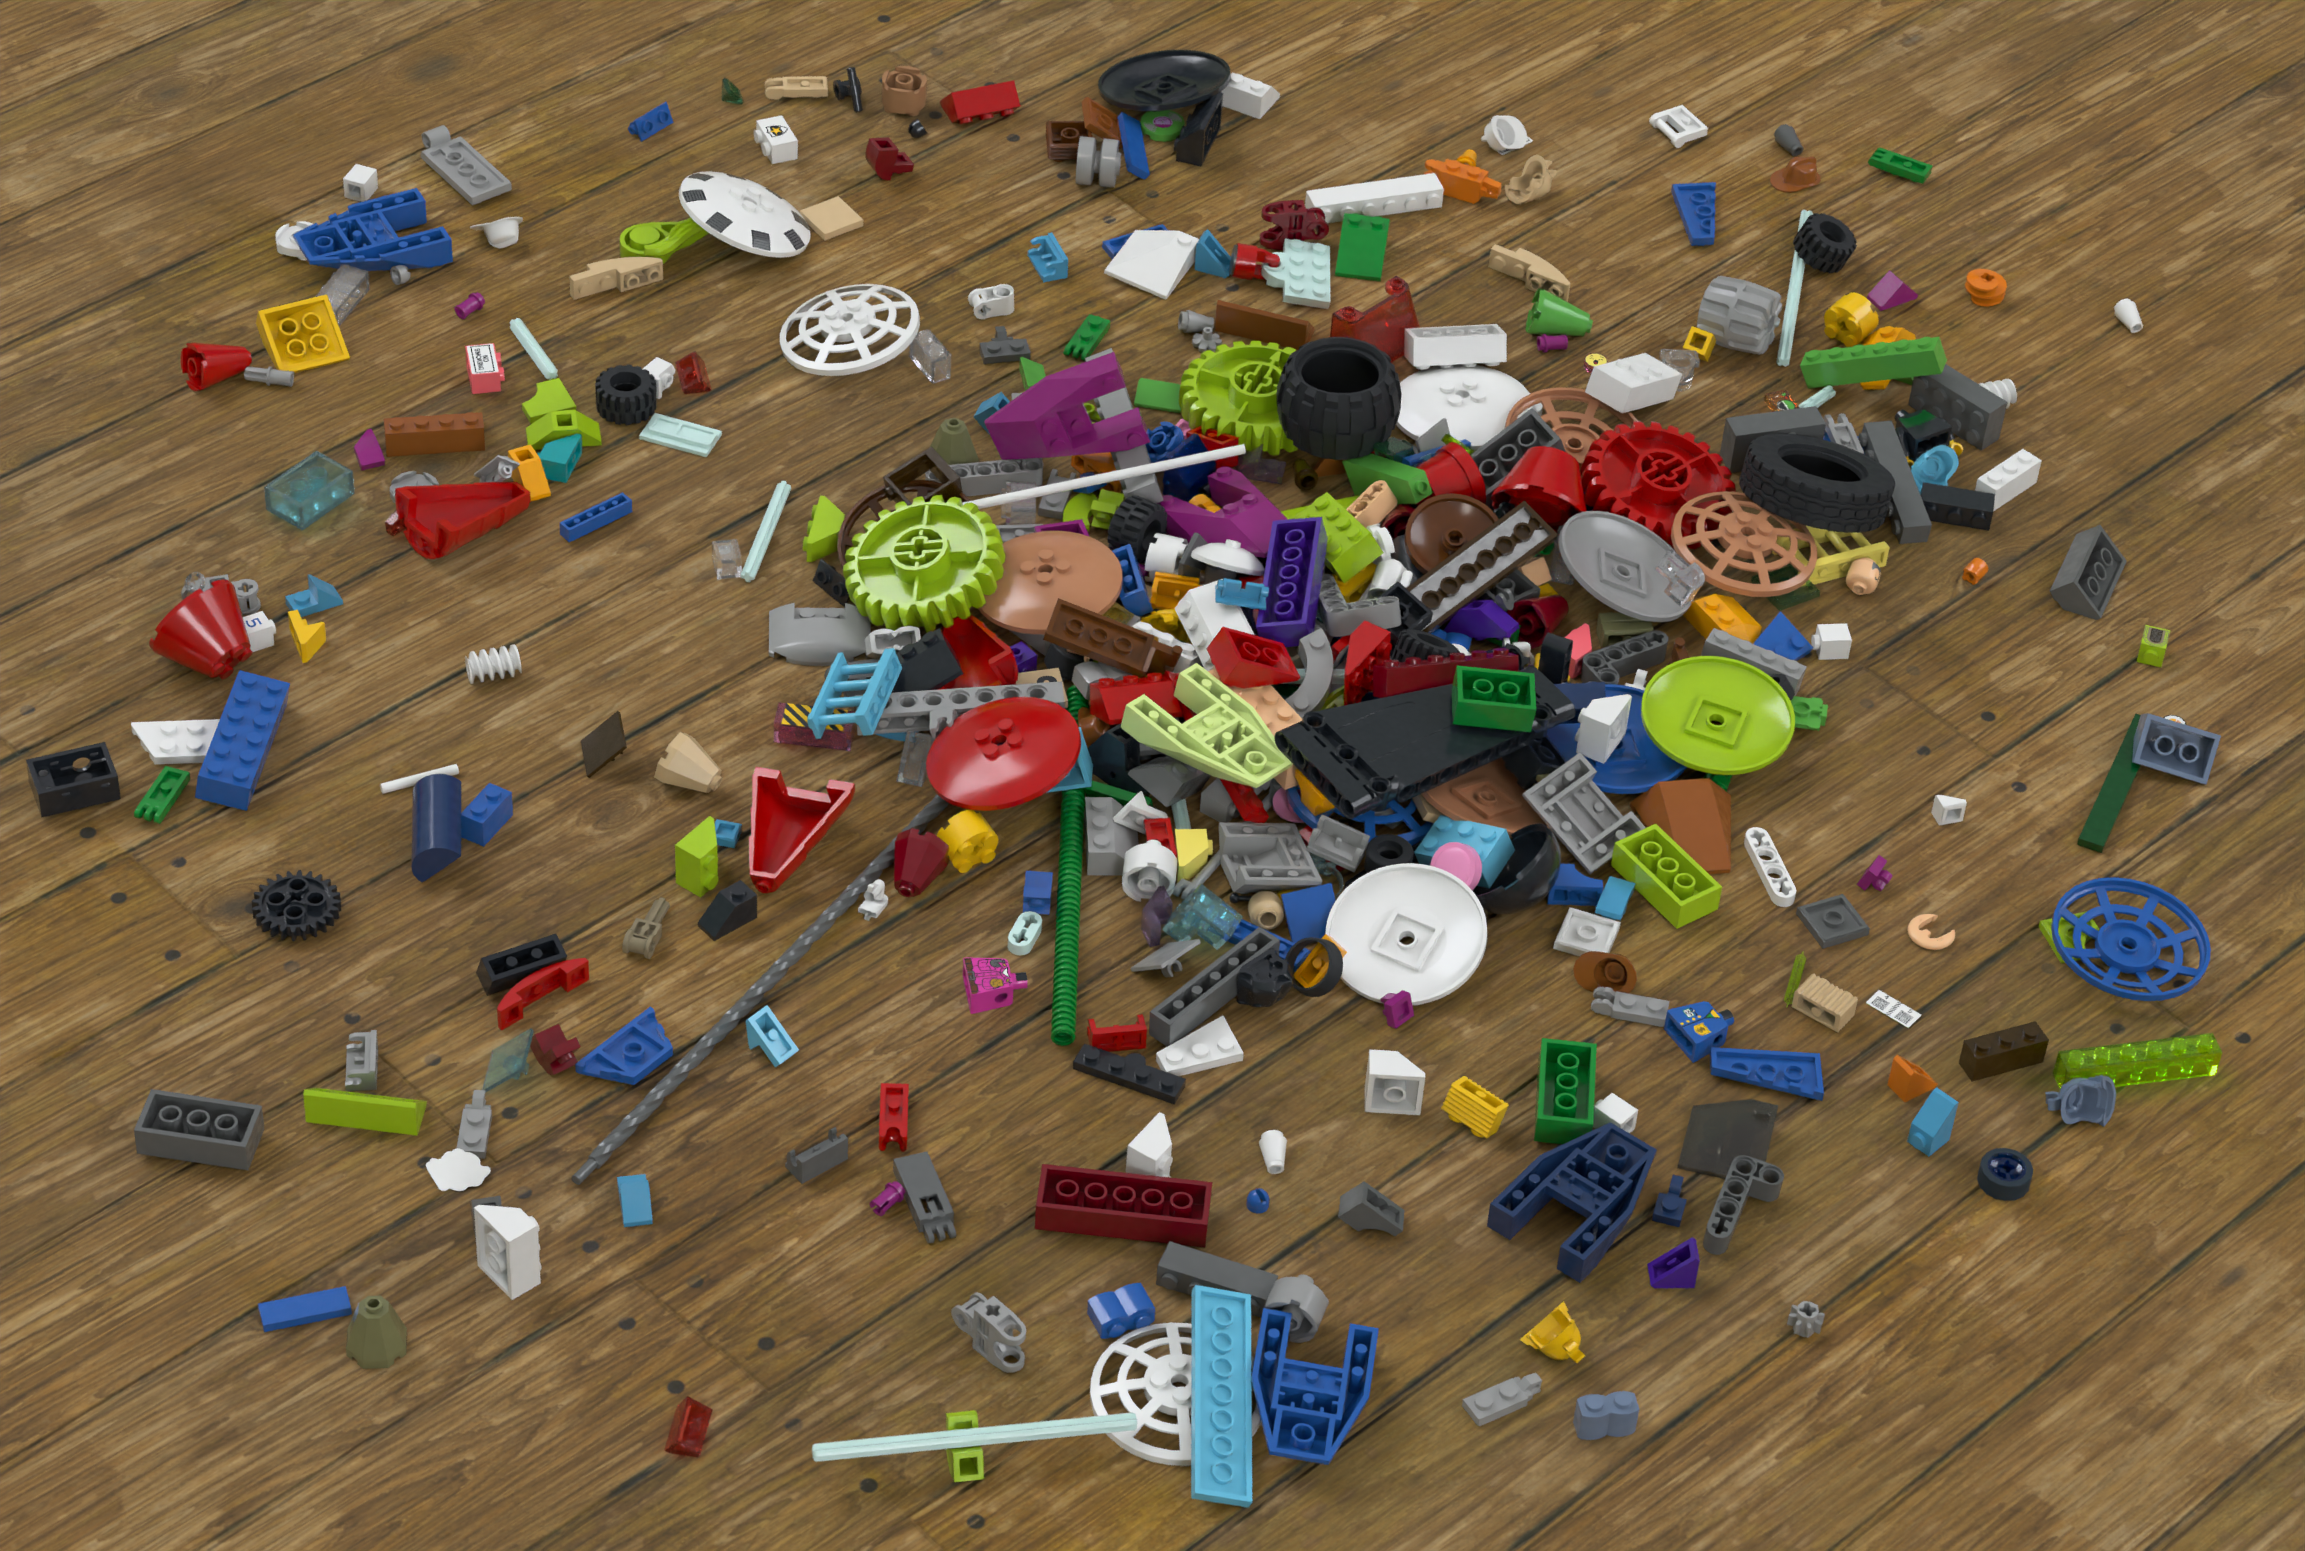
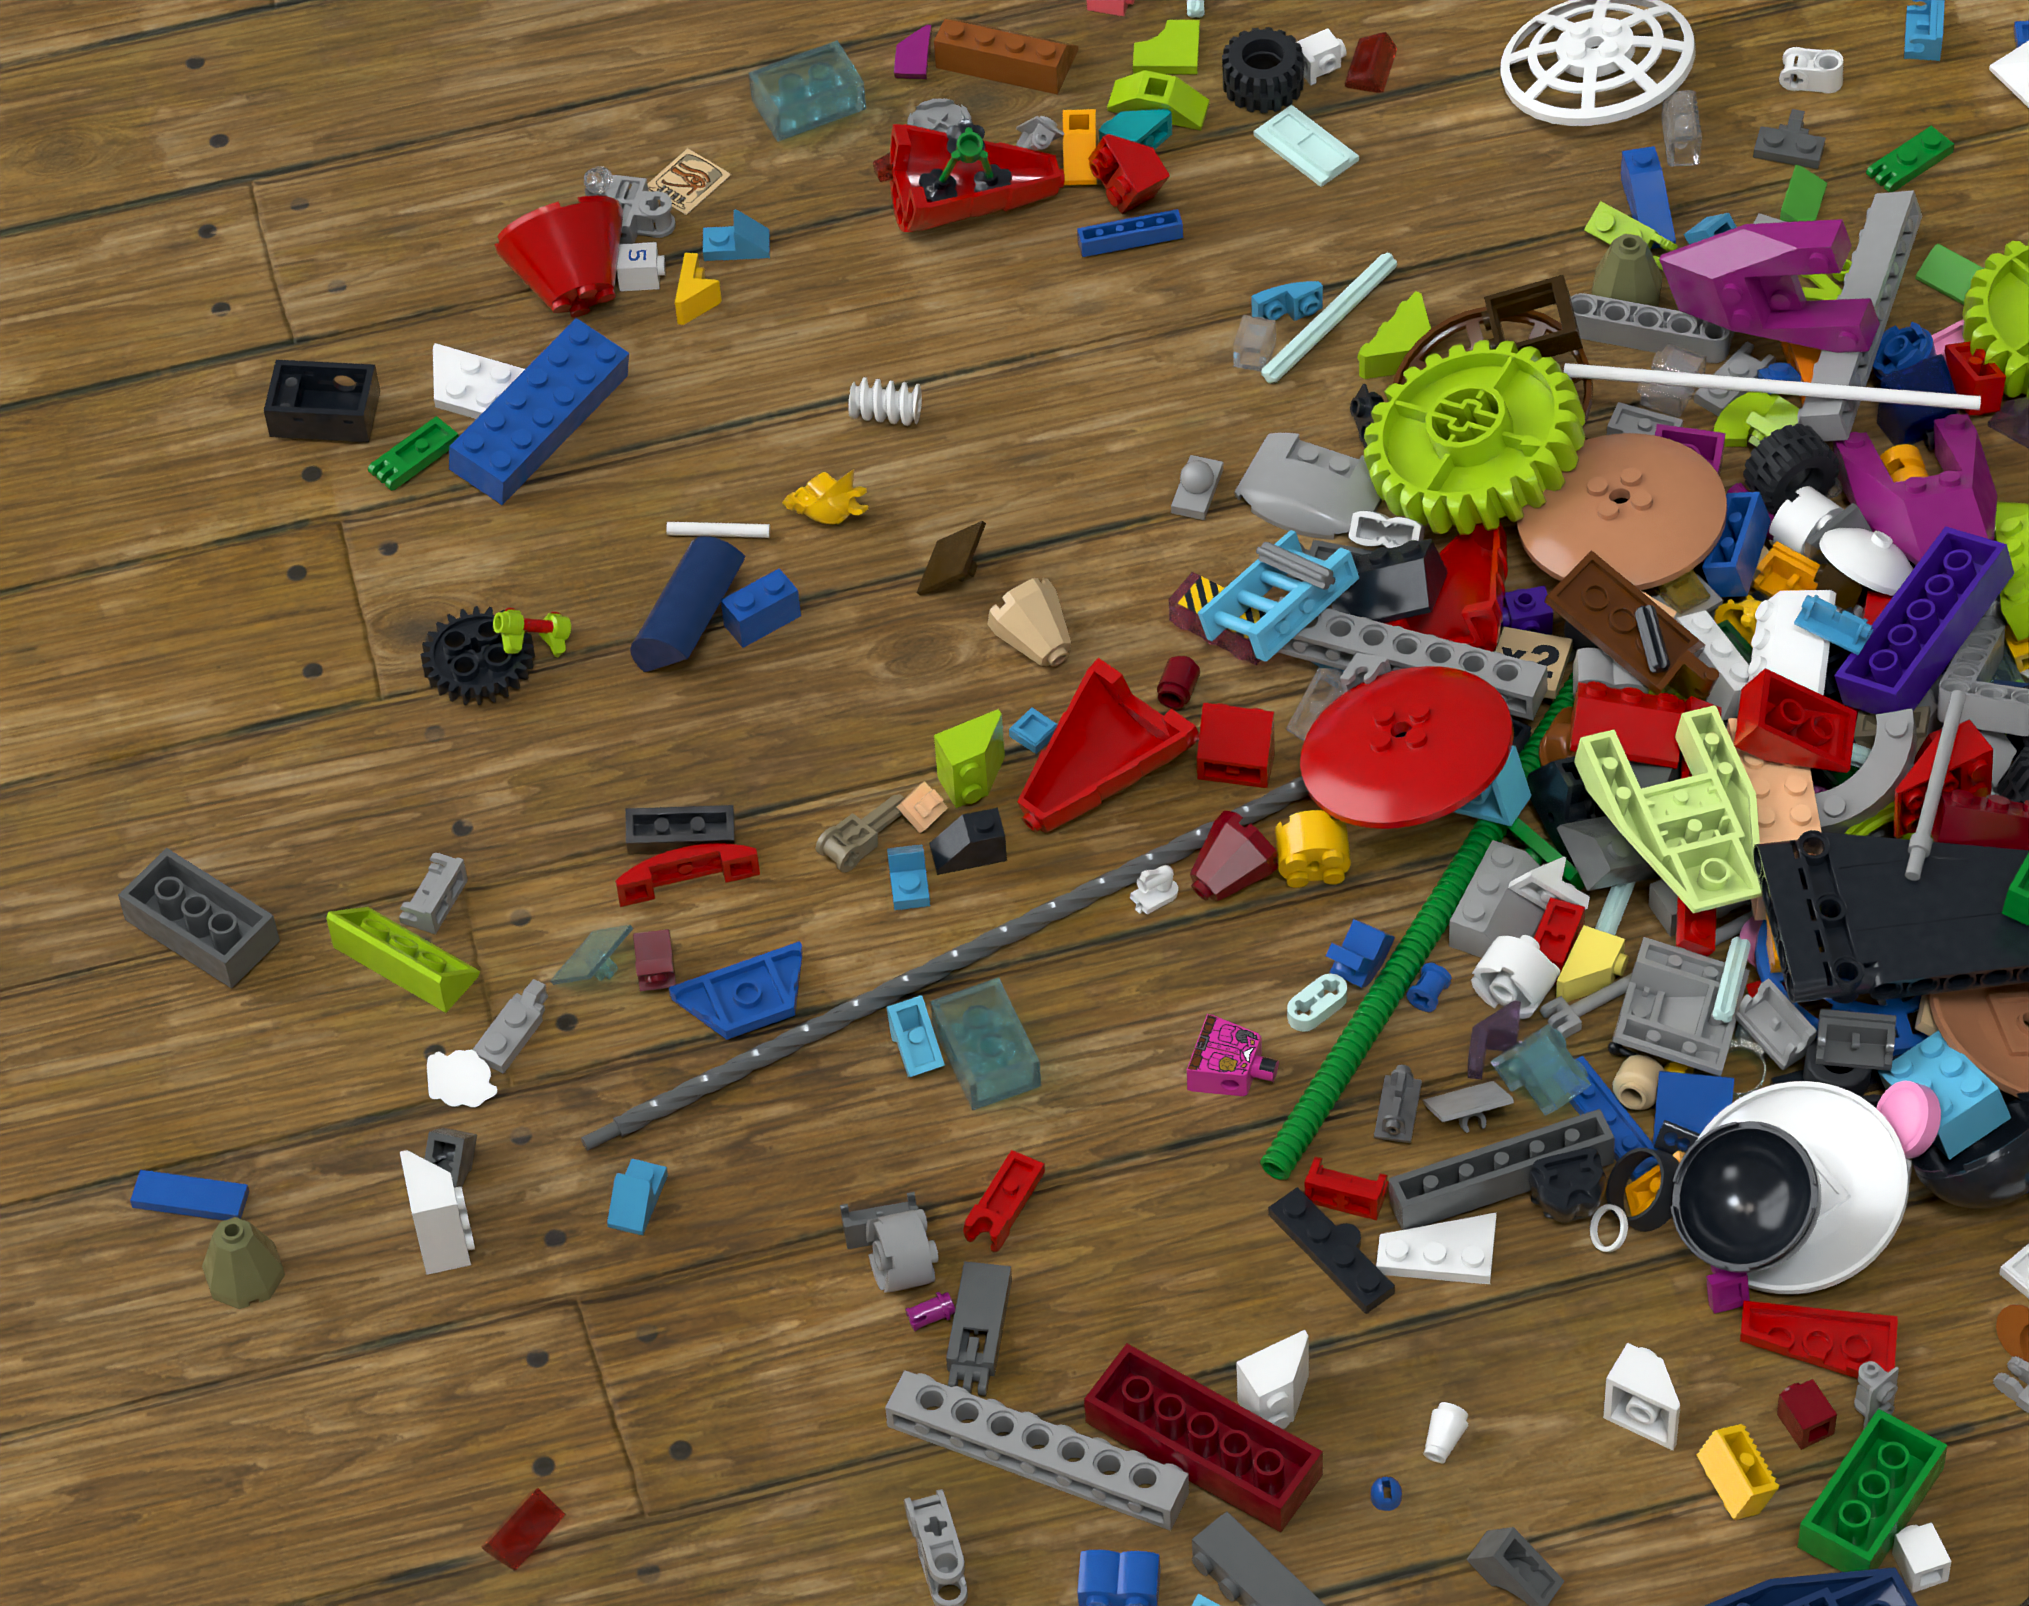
camera: 35 degrees right, 10 degrees up
none -> lime piece [493,608,571,658]
none -> sticker [648,148,731,215]
none -> yellow helmet [782,469,868,525]
none -> light grey brick [866,1209,938,1293]
none -> light grey brick [885,1370,1189,1531]
none -> dark azure slope [887,844,930,910]
none -> light nougat tile [896,781,948,833]
none -> black plant [919,119,1012,202]
none -> clear light blue brick [930,977,1041,1111]
none -> red slope [1088,134,1170,214]
none -> dark red brick [1157,656,1200,709]
none -> light grey tile [1171,455,1223,520]
none -> red slope [1197,703,1275,789]
none -> dark azure slope [1251,281,1323,326]
none -> axle [1256,542,1336,590]
none -> flat silver hinge [1374,1065,1422,1143]
none -> blue bush [1406,963,1452,1012]
none -> lime hinge [1584,201,1678,271]
none -> white piece [1590,1204,1628,1252]
none -> blue slope [1621,146,1676,249]
none -> black axle [1635,605,1670,673]
none -> black piece [1654,1120,1700,1155]
none -> black piece [1671,1121,1822,1273]
none -> light aqua axle [1712,936,1751,1023]
none -> red wing [1740,1300,1898,1379]
none -> dark red brick [1777,1379,1837,1450]
none -> dark grey hinge [1815,1009,1896,1071]
none -> light grey hinge [1854,1361,1899,1430]
none -> light grey bar [1905,690,1966,881]

